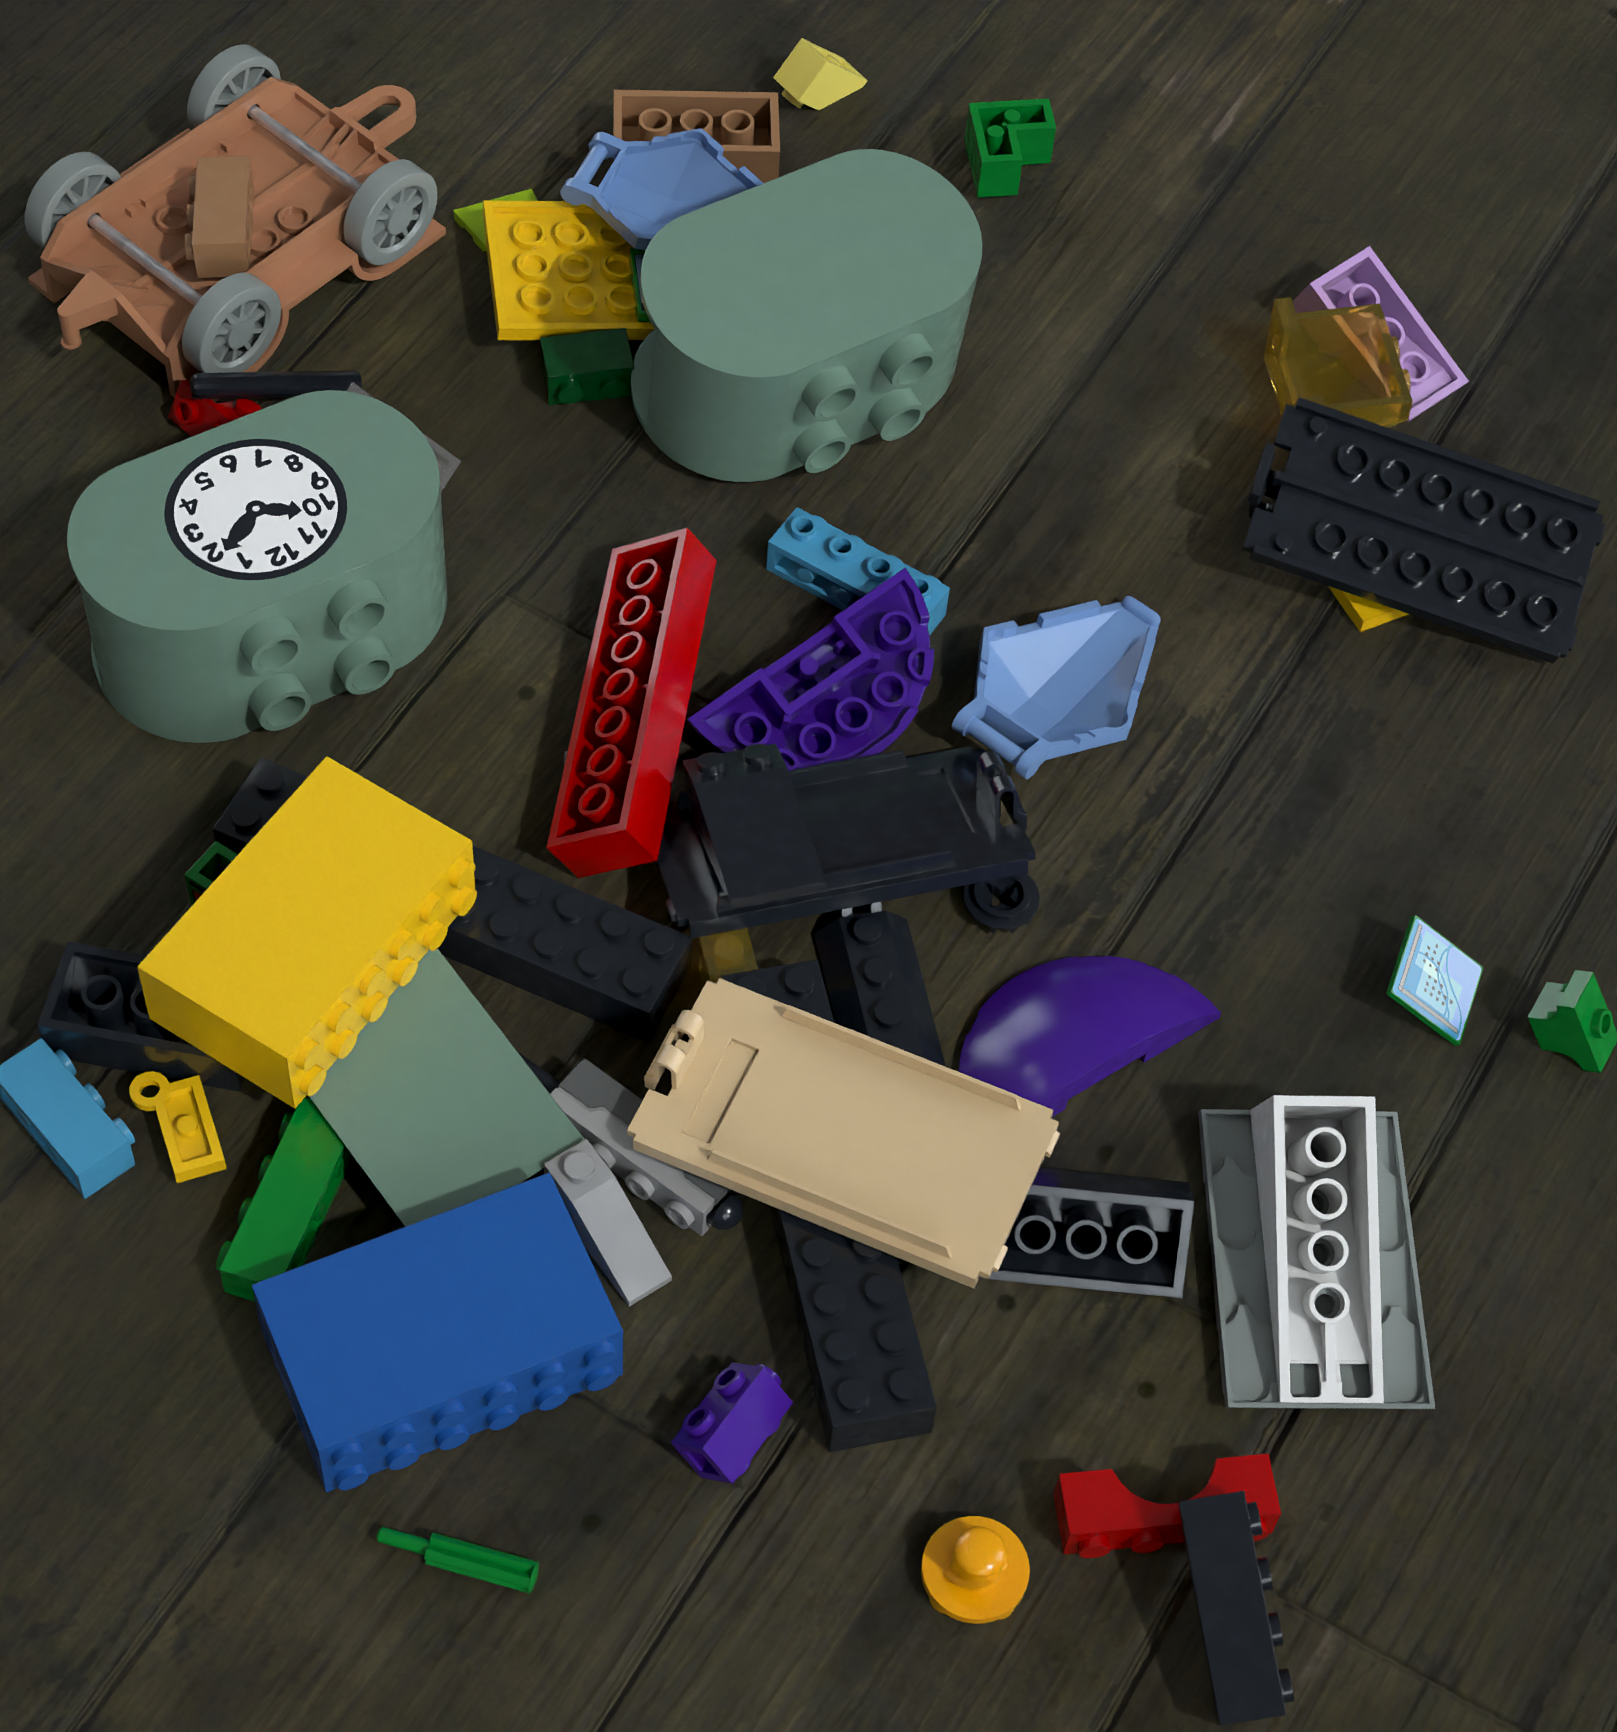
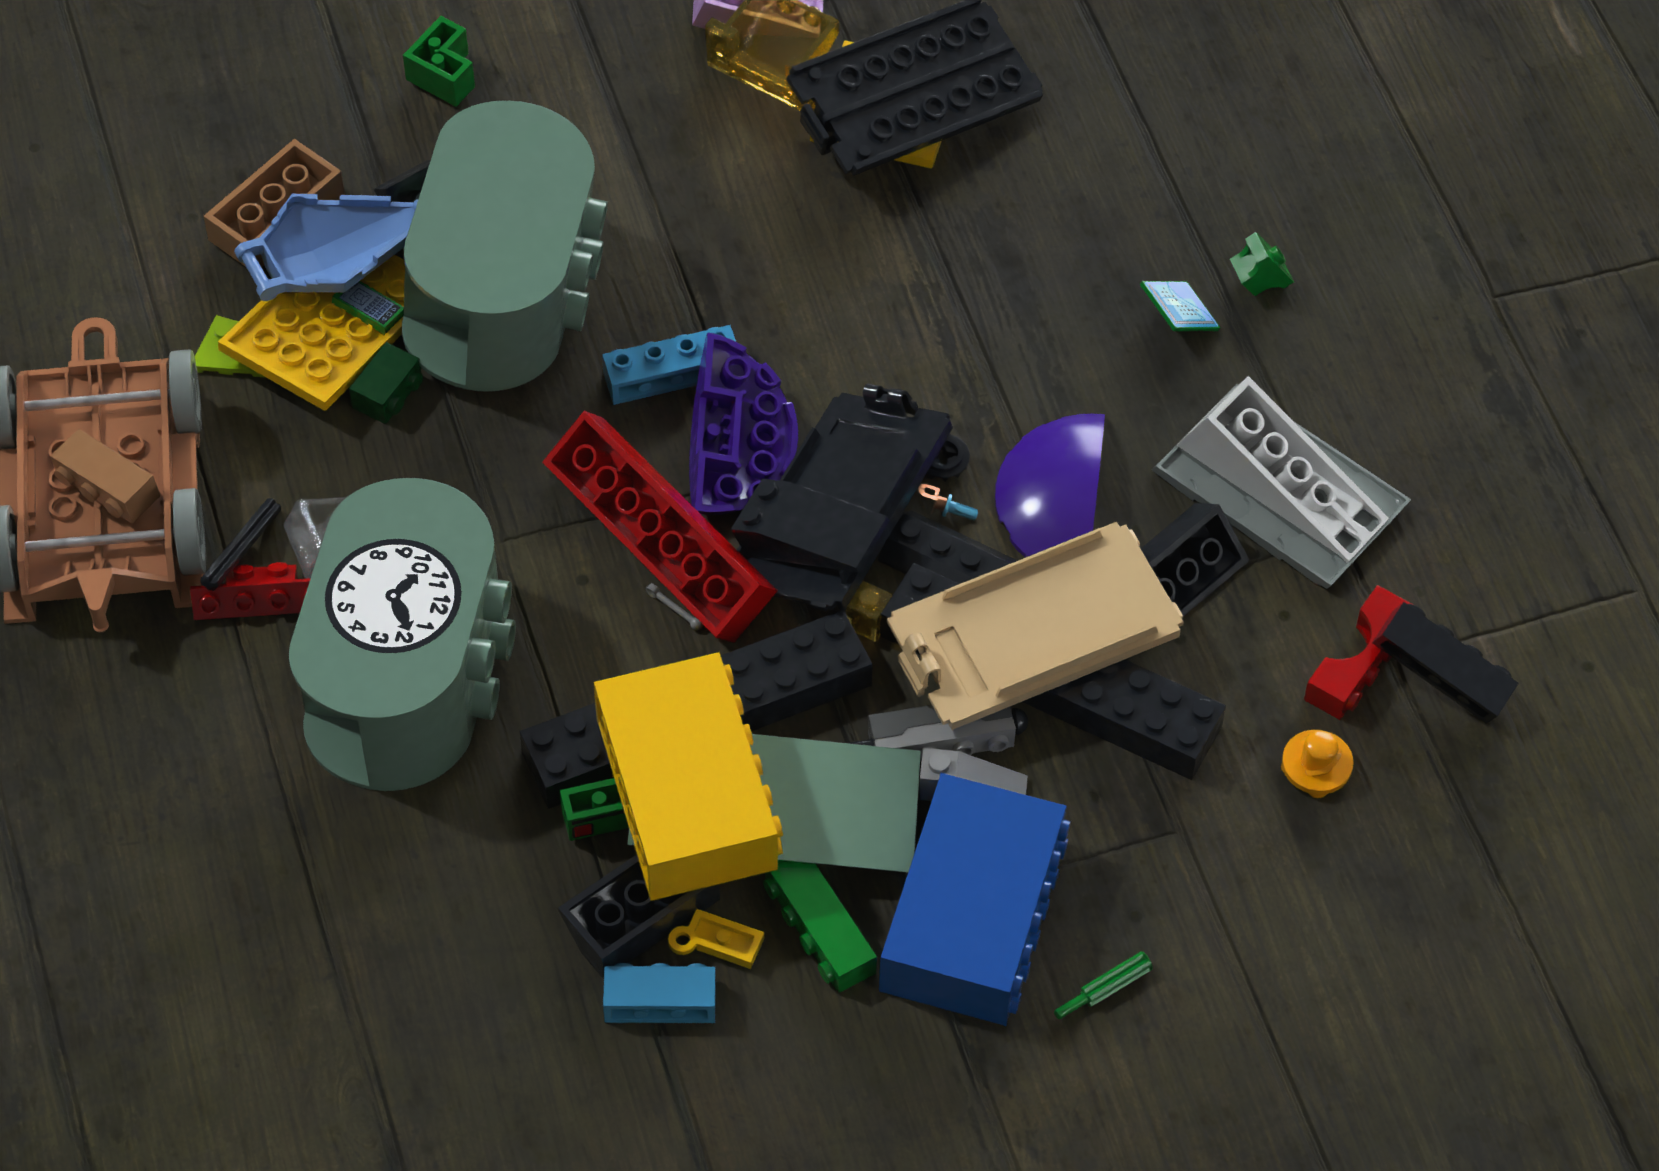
camera: 45 degrees left, 0 degrees up
dark purple brick [671,1362,793,1484] -> none
light yellow slope [773,38,867,110] -> none
medium blue windscreen [952,596,1161,780] -> none
none -> piece [918,484,978,521]

